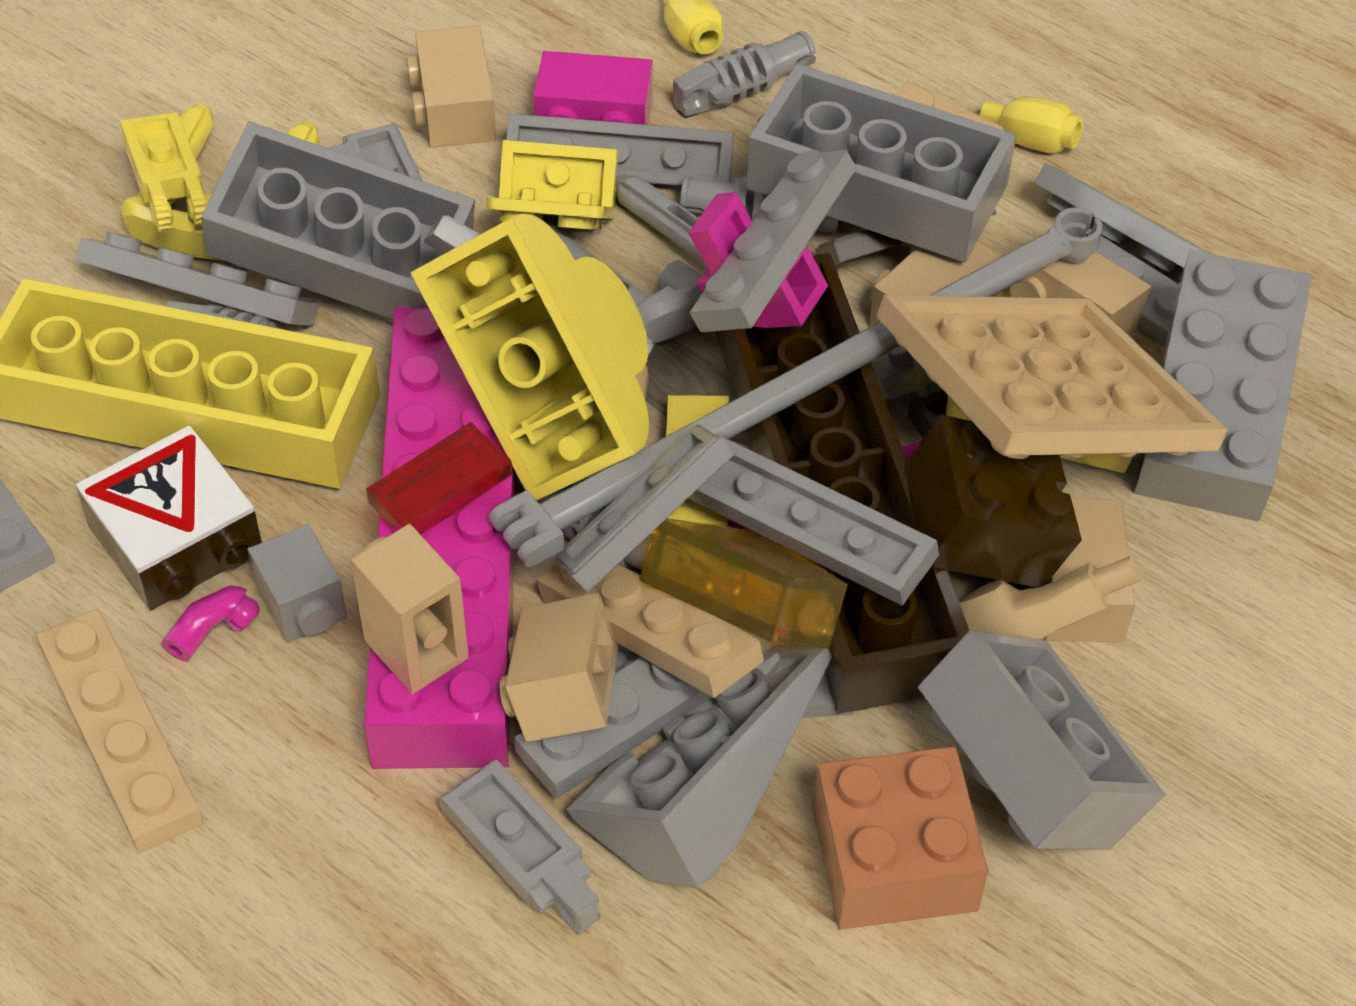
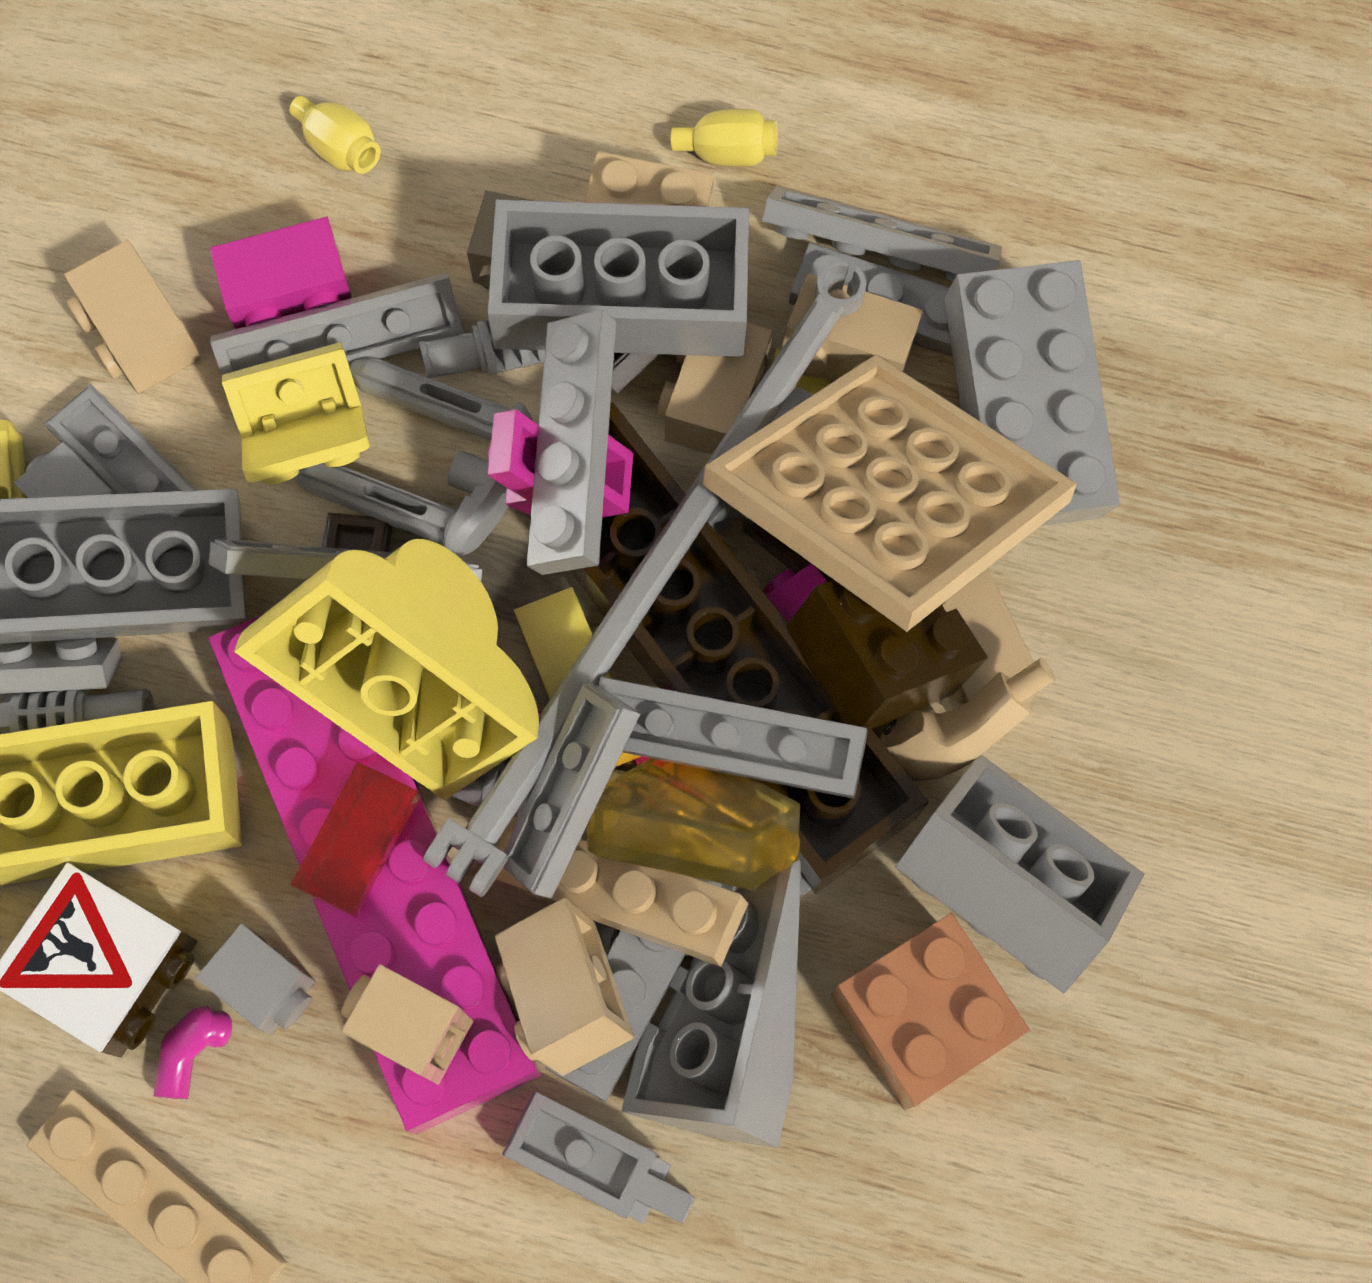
camera: 25 degrees left, 20 degrees up
light grey hinge [673,31,816,116] -> none

